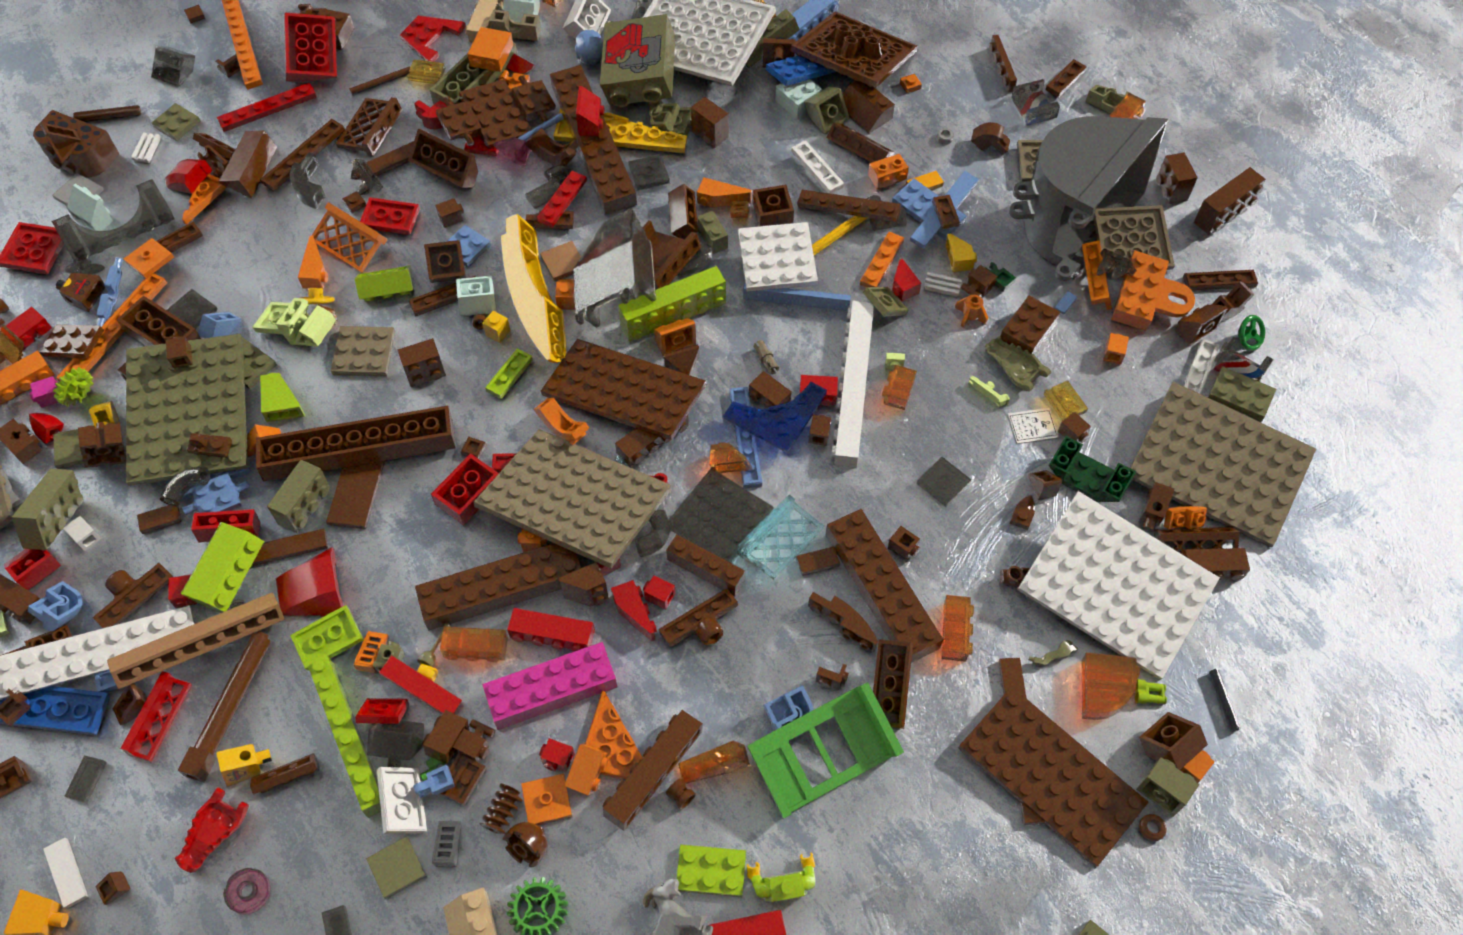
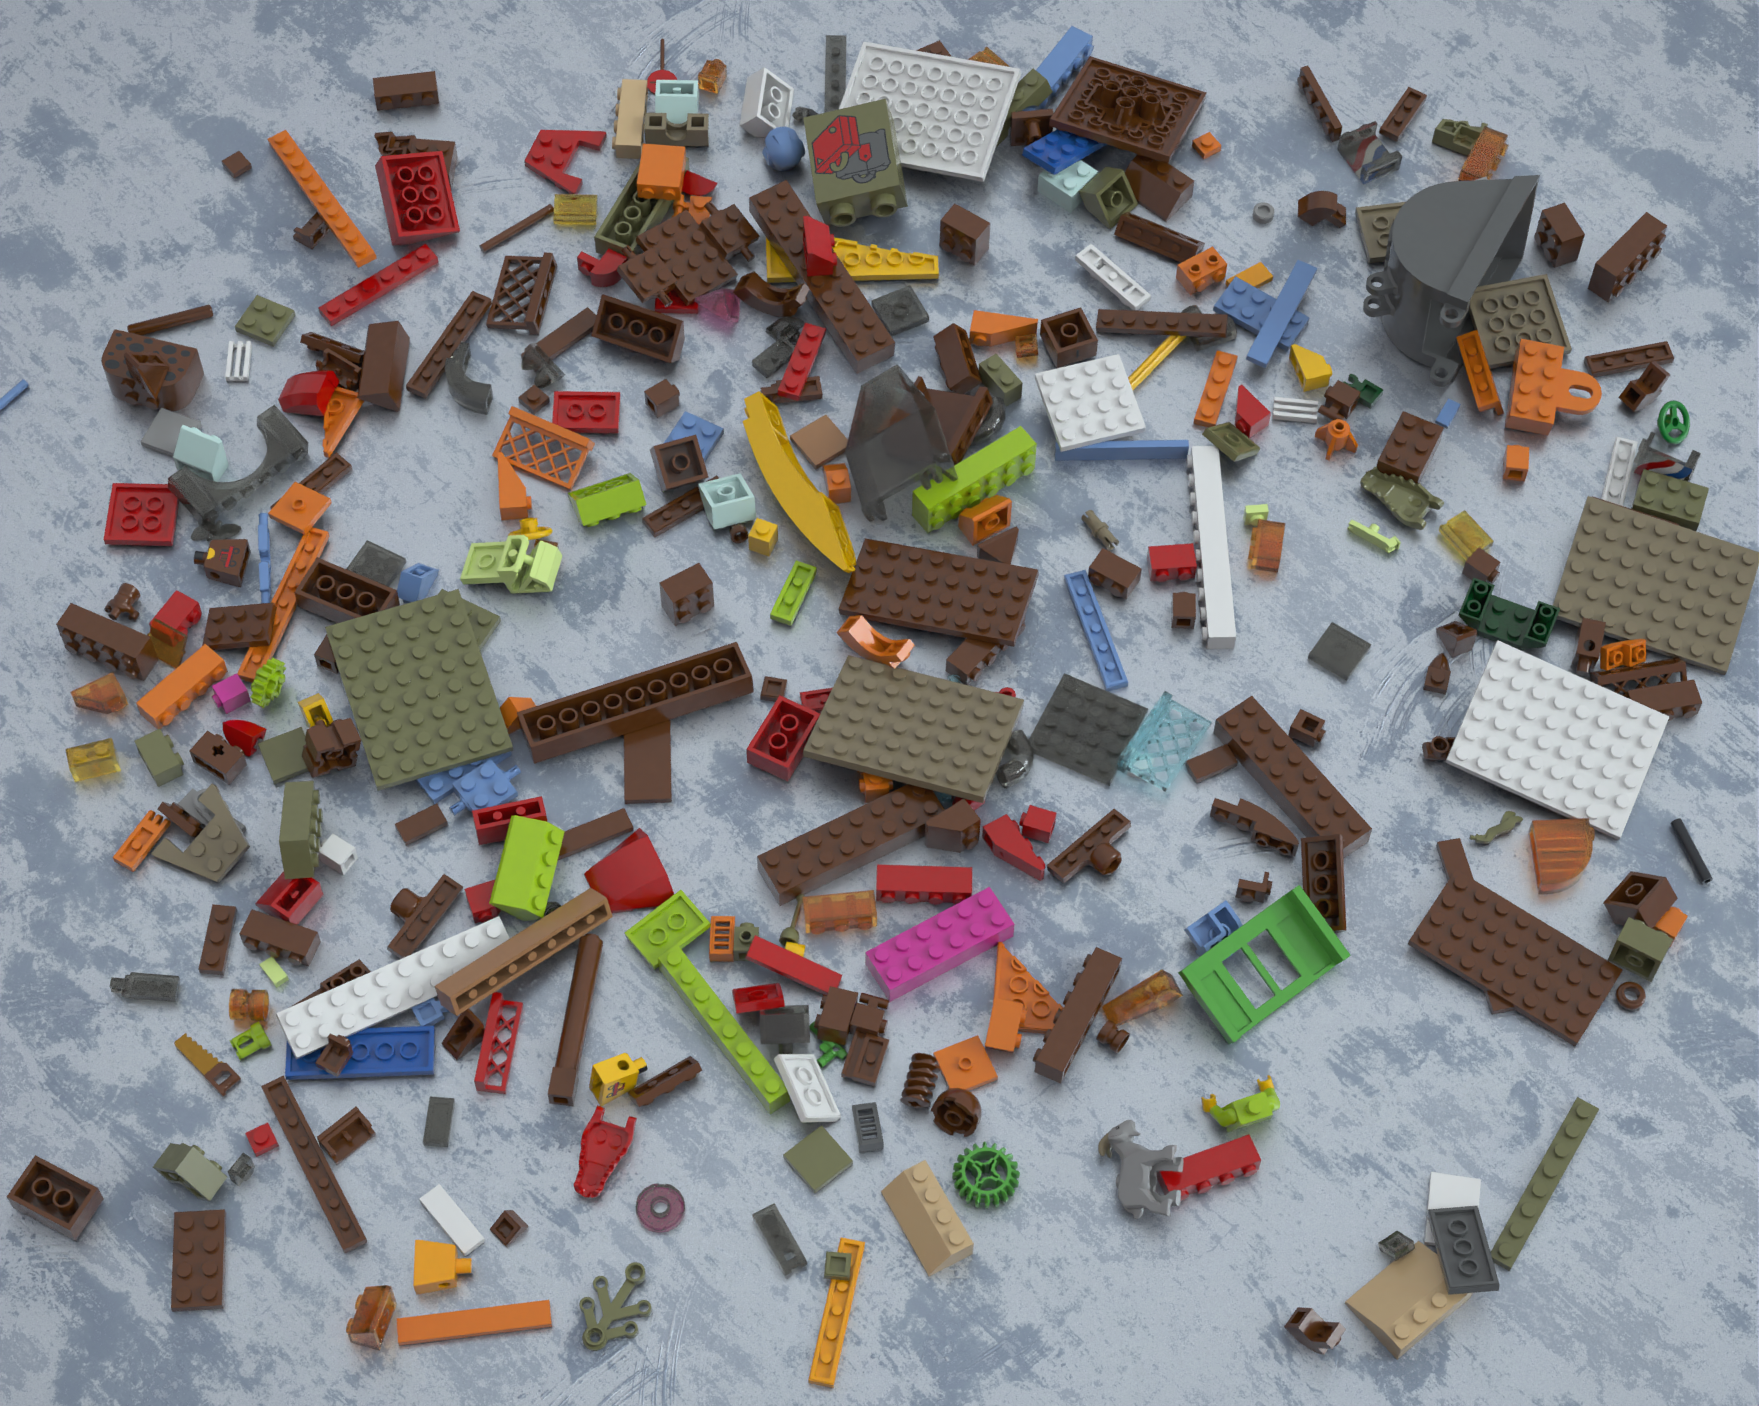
camera: 10 degrees left, 0 degrees up
medium blue brick [28,581,83,631] -> none
clear smoke slope [151,45,195,87] -> none
clear smoke cylinder [159,466,210,506] -> none
reddish brown brick [166,336,193,368] -> none
reddish brown hinge [187,433,232,458] -> none
lime slope [260,373,305,422] -> none
olive brick [267,460,330,534] -> none
dark tan plate [331,326,395,377] -> none
medium blue plate [413,765,455,798] -> none
medium blue bar [518,113,564,144] -> none
red brick [539,738,575,773] -> none
olive slope [648,100,691,136] -> none
reddish brown brick [666,534,745,596] -> none
lime plate [677,844,746,897] -> none
clear orange slope [709,442,752,474] -> none
clear blue plate [723,382,827,453] -> none
reddish brown plate [932,195,960,229] -> none
clear orange brick [941,595,974,662] -> none
white sticker [1008,408,1059,443] -> none
clear smoke tile [1097,248,1137,279] -> none
lime piece [1134,679,1167,704] -> none
reddish brown slope [1176,304,1228,346] -> none

